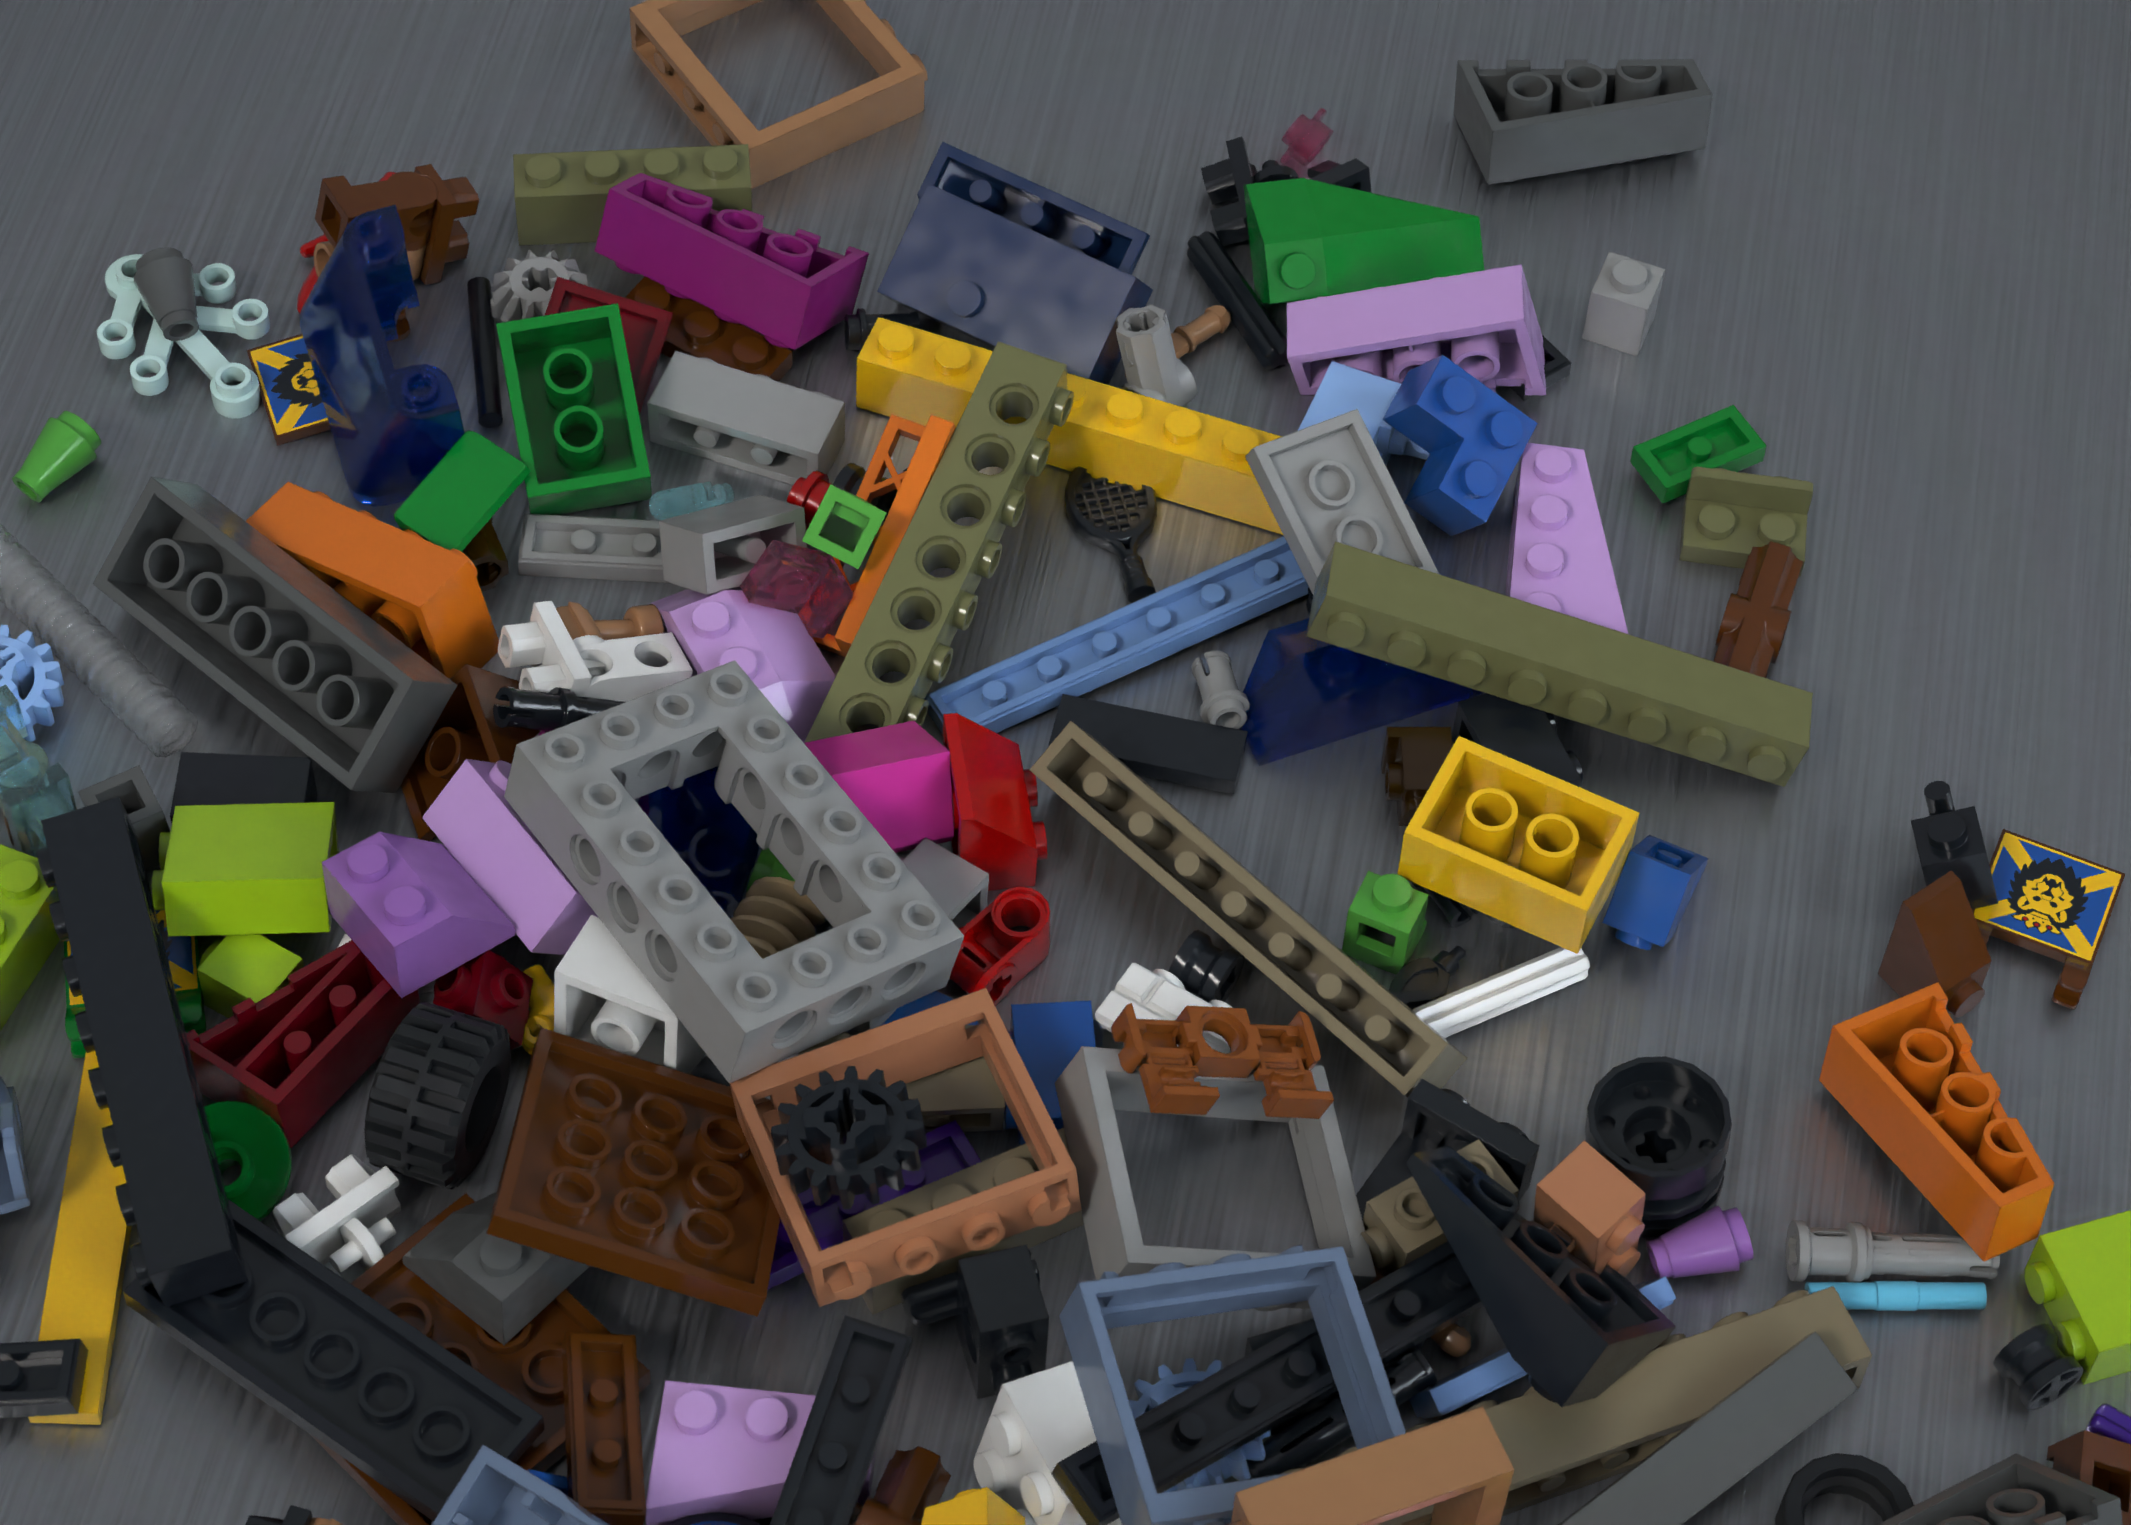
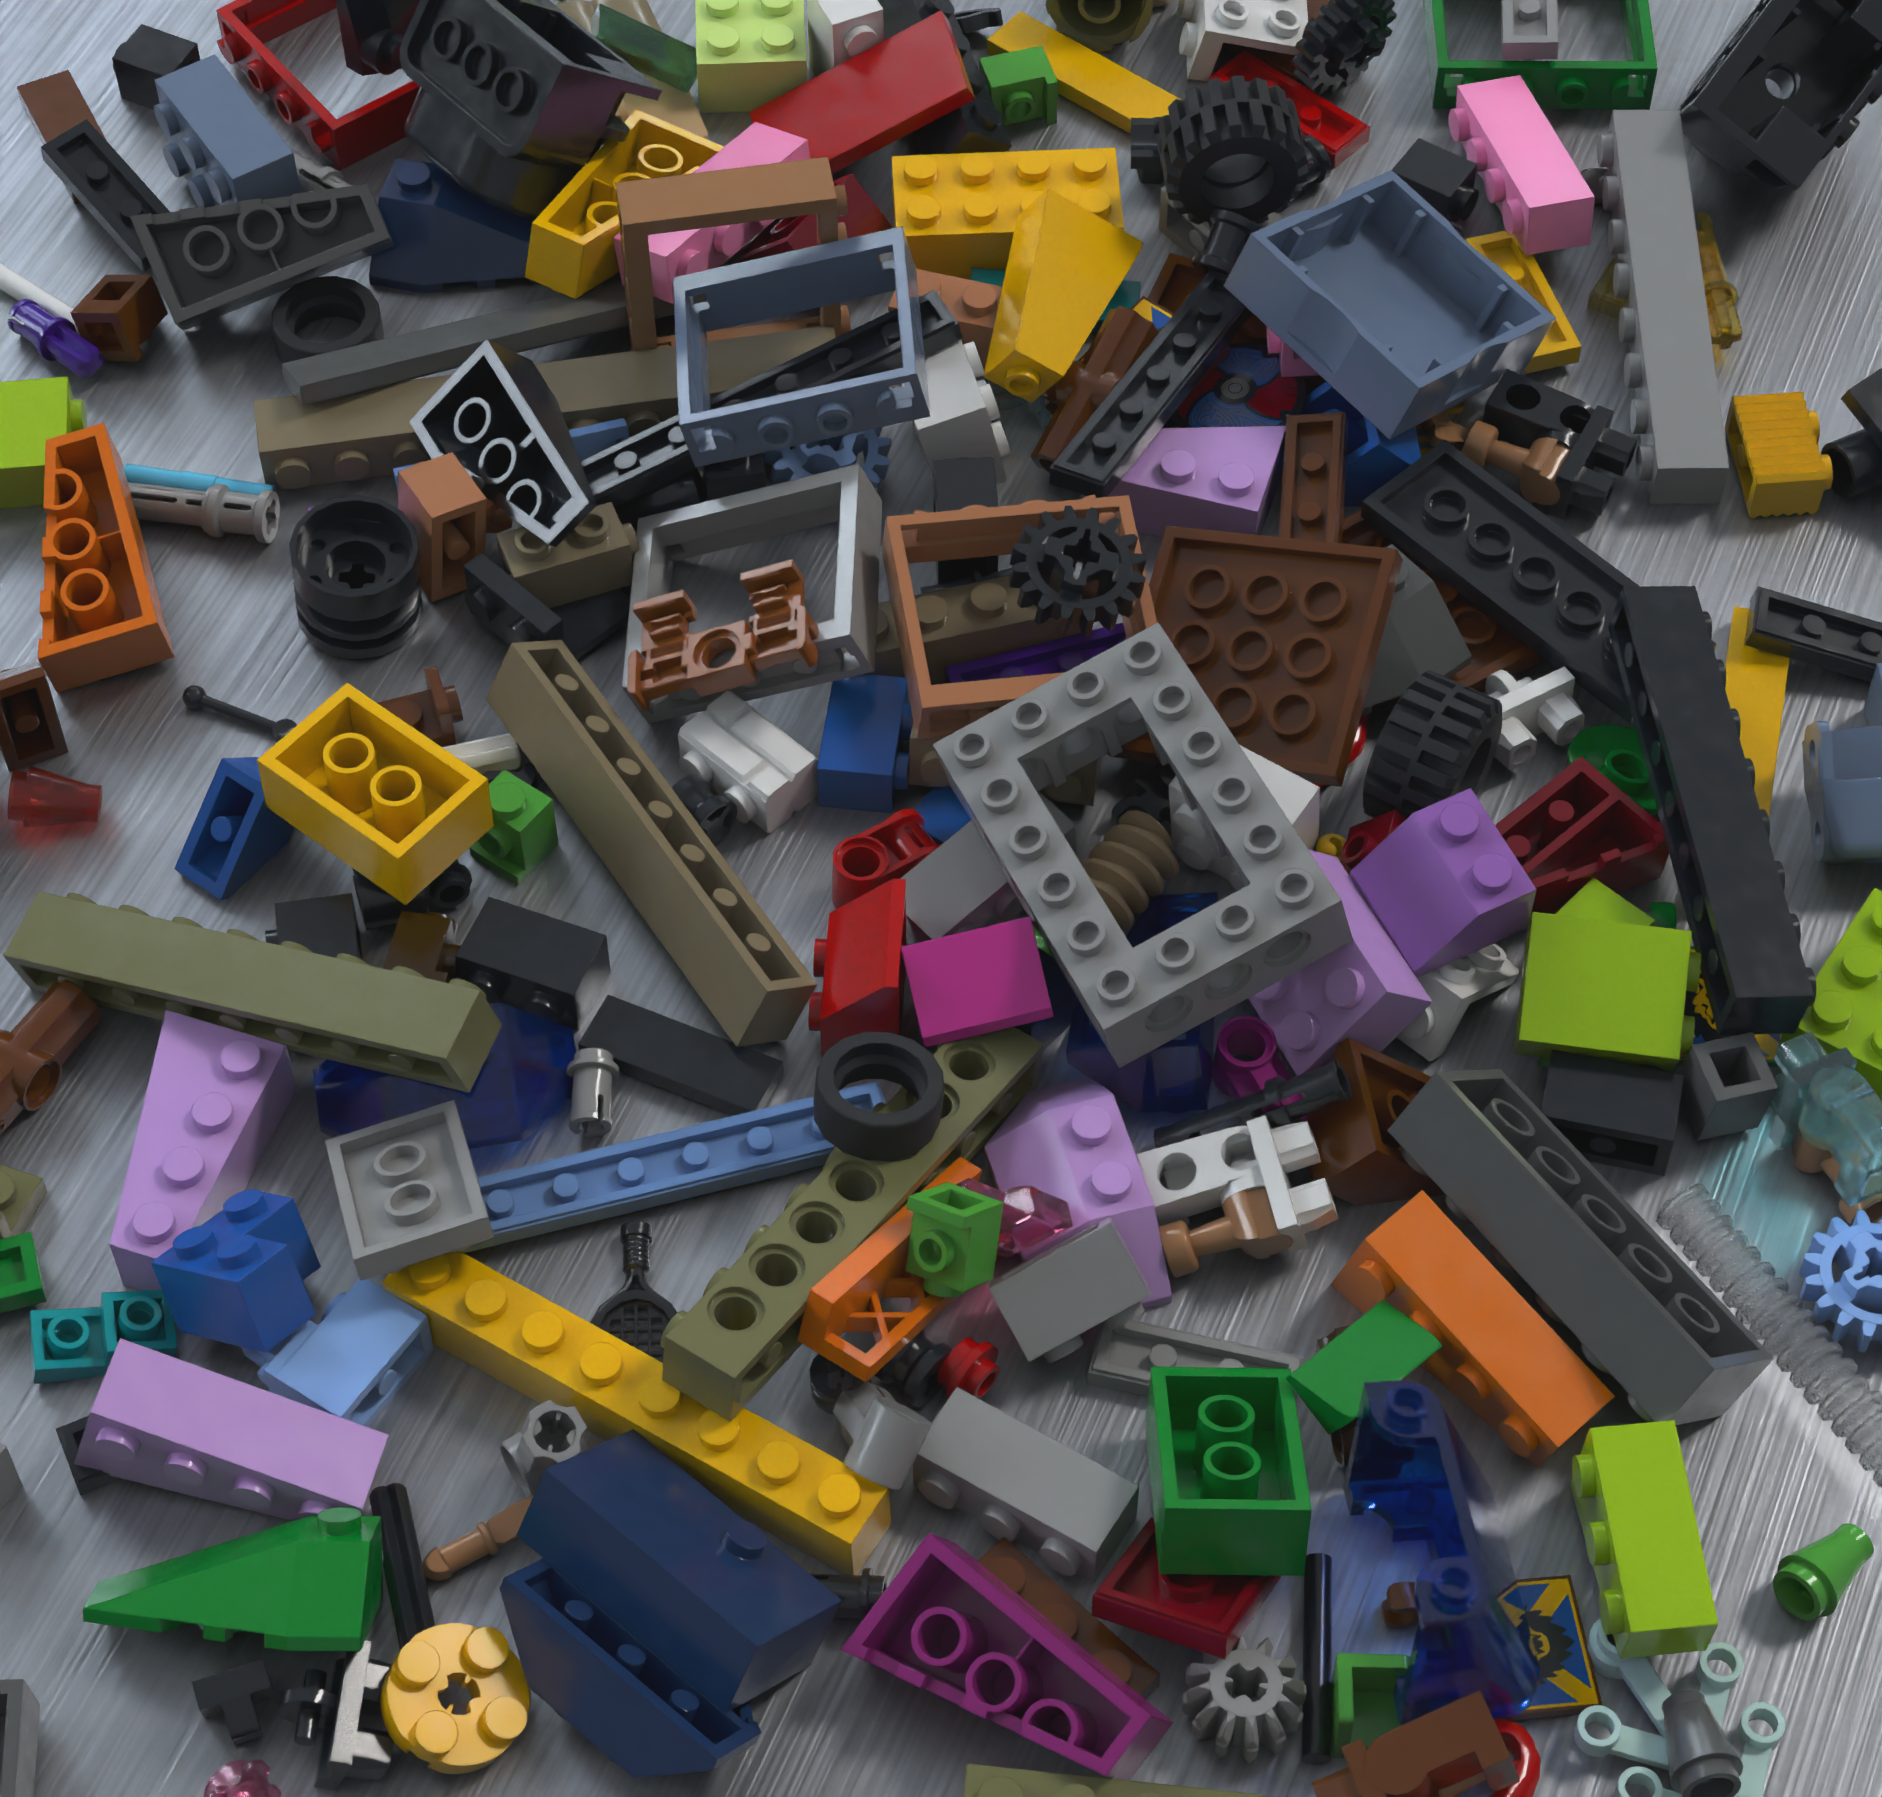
camera: 165 degrees left, 0 degrees up
clear light blue piece [649,481,734,520] -> none
black wheel [1993,1324,2084,1410] -> none
none -> clear red cone [8,766,103,828]
none -> teal slope [29,1289,177,1384]
none -> black hinge [182,685,297,742]
none -> reddish brown bracket [378,666,463,747]
none -> yellow plate [380,1623,530,1774]
none -> black brick [455,897,611,1031]
none -> black tyre [813,1032,944,1161]
none -> light grey piece [833,1382,932,1490]
none -> bright green panel [1331,1653,1410,1758]
none -> lime wedge [1569,1420,1718,1659]

